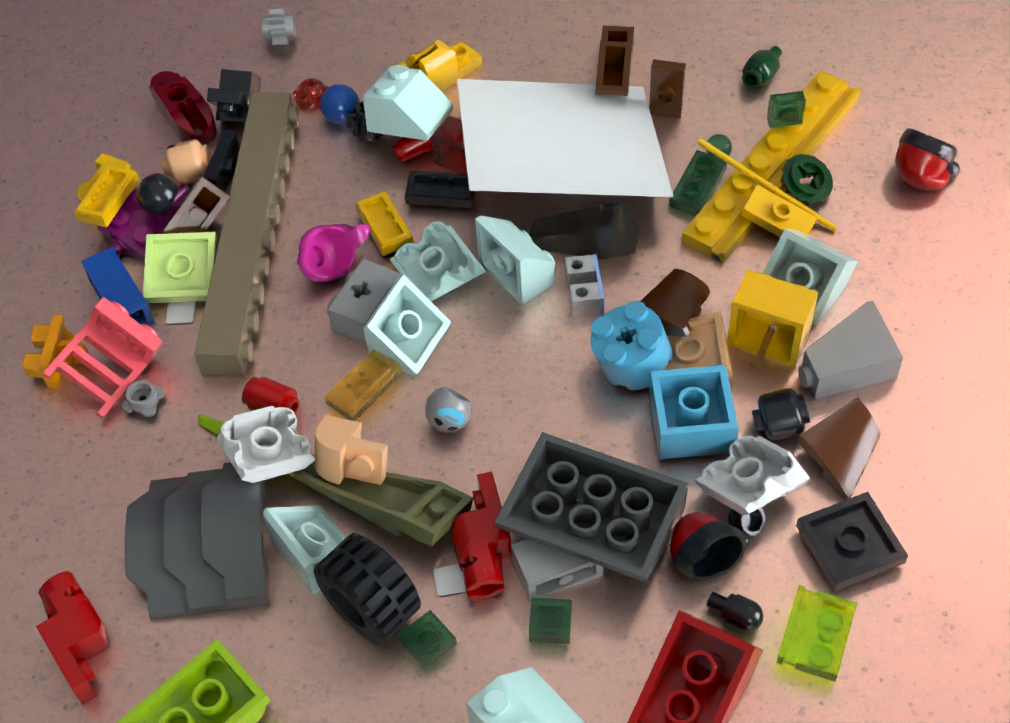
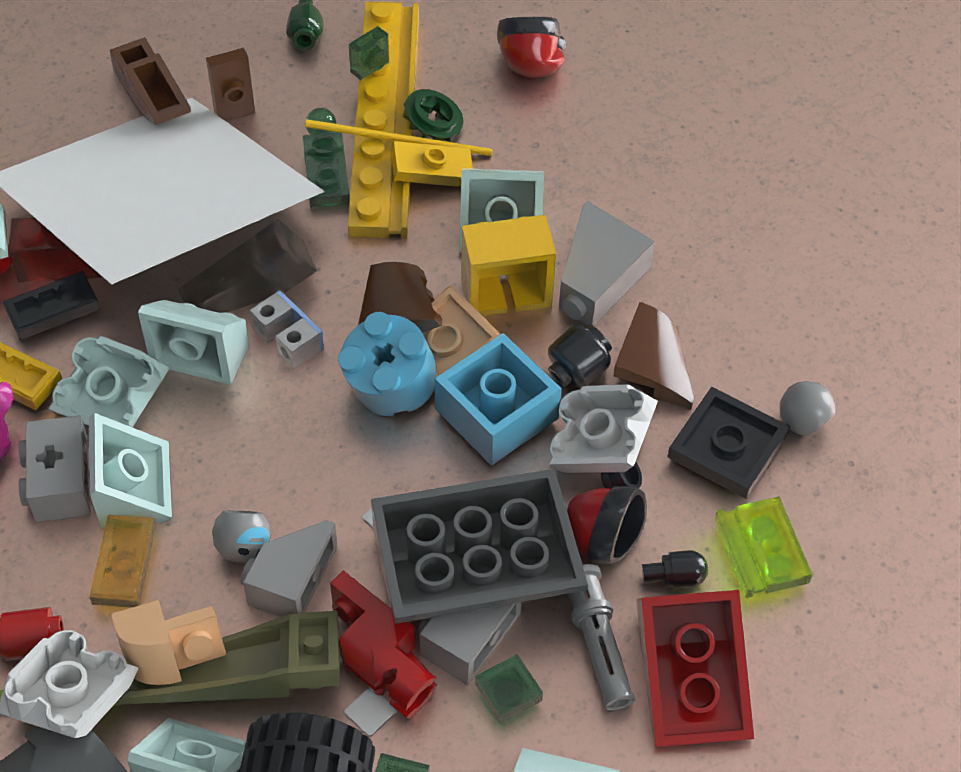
camera: 40 degrees left, 0 degrees up
none -> light grey slope [241,520,338,617]
none -> light grey pin [569,564,635,711]
none -> light grey piece [780,381,835,436]

